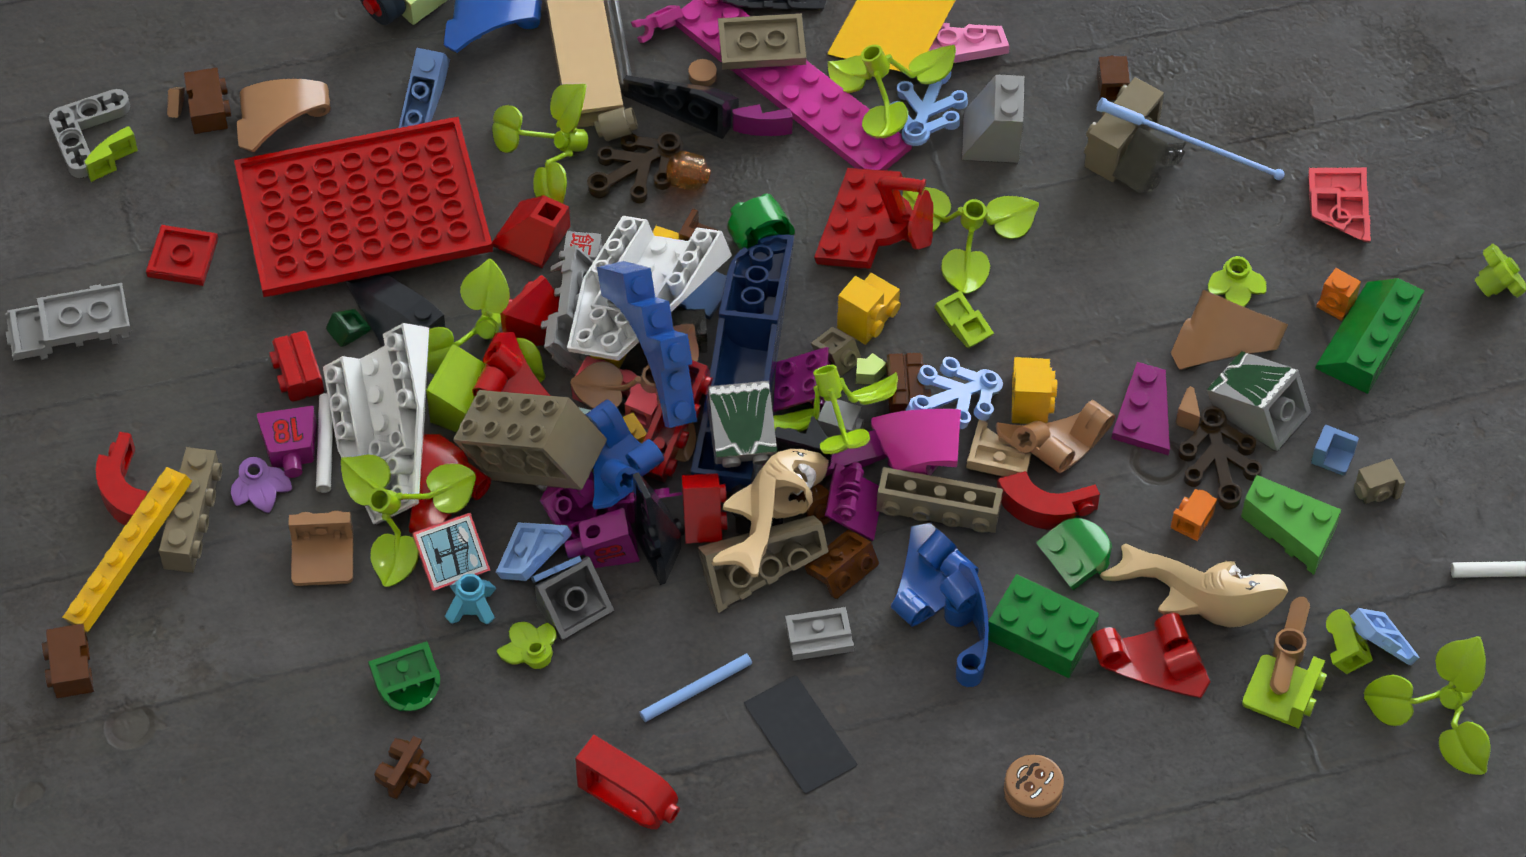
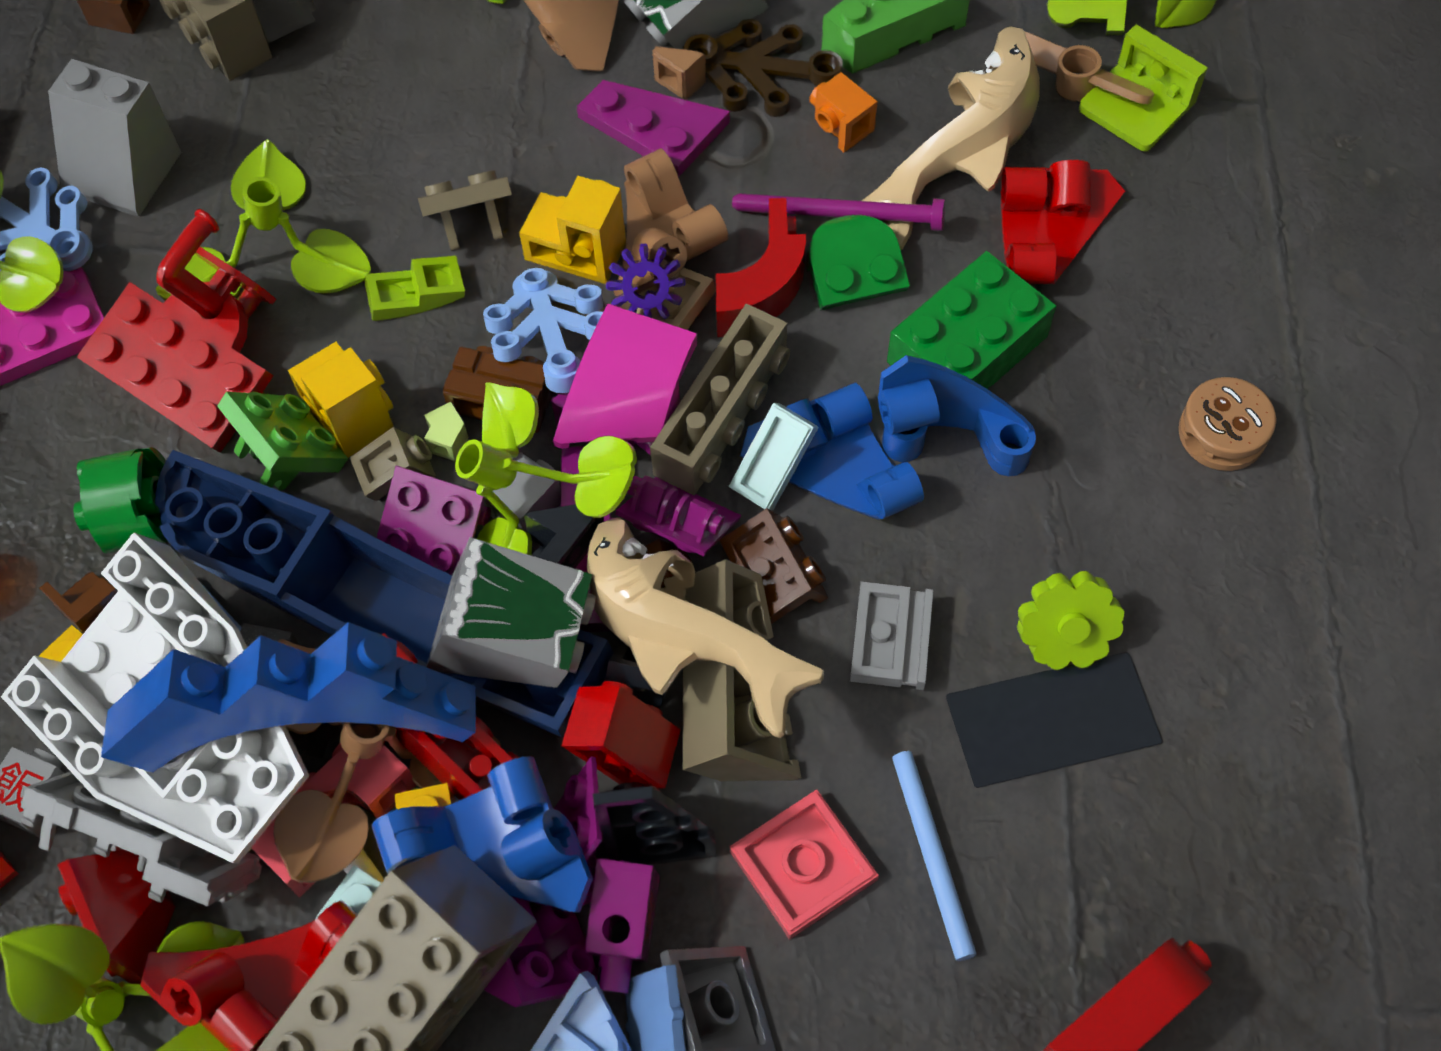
camera: 70 degrees left, 5 degrees up
none -> bright green plate [217,392,348,491]
none -> dark tan plate [418,170,512,251]
none -> dark purple gear [606,243,686,319]
none -> light aqua tile [728,403,819,511]
none -> coral tile [729,789,879,940]
none -> magenta bar [732,193,946,231]
none -> lime plant [1017,571,1124,670]

